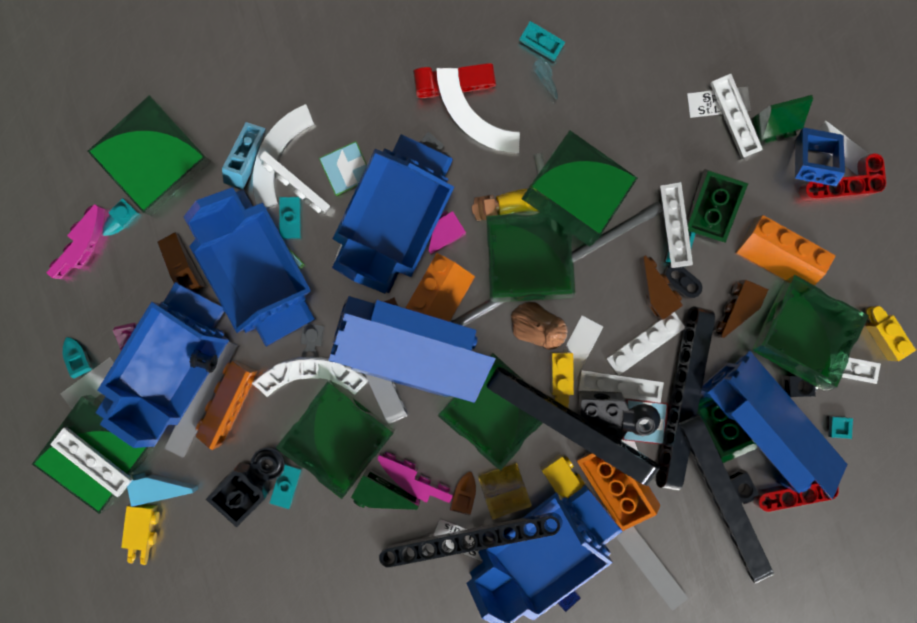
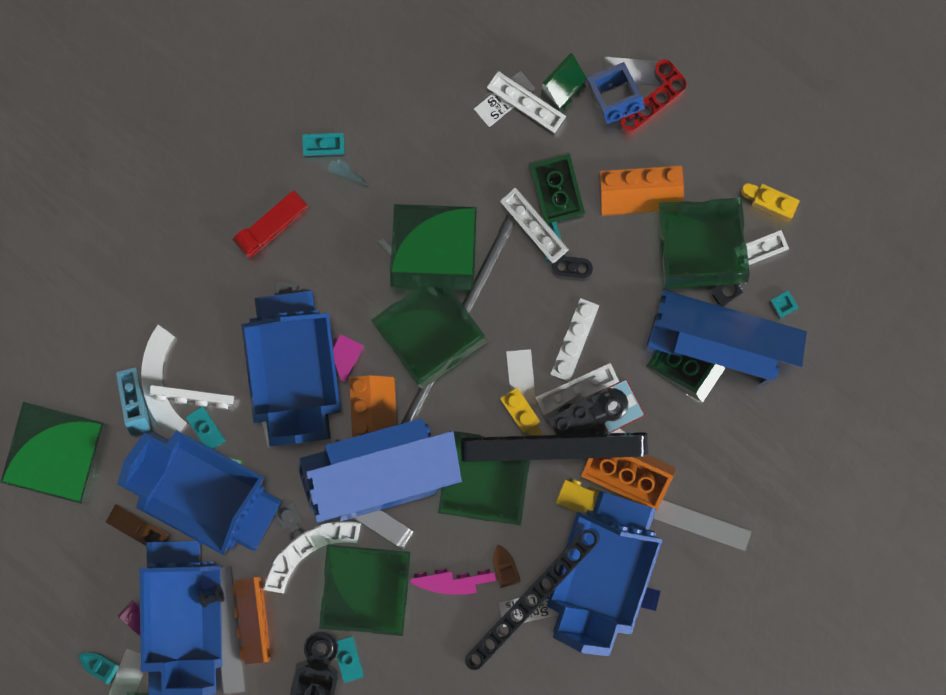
camera: 35 degrees left, 5 degrees down
dark pink slope [46,204,105,279] -> none
teal plate [102,198,140,236] -> none
tile [319,141,367,196] -> none
dark green slope [351,469,420,510] -> none
white tile [437,67,520,153] -> none
piece [472,188,549,221] -> none
clear yellow slope [478,462,532,520] -> none
nougat hair [511,302,568,350] -> none
reddish brown slope [640,255,683,320] -> none
black beam [656,306,715,490] -> none
black beam [678,414,774,584] -> none
reddish brown slope [716,280,769,338] -> none
black brick [729,469,759,504] -> none
red beam [753,480,839,512] -> none

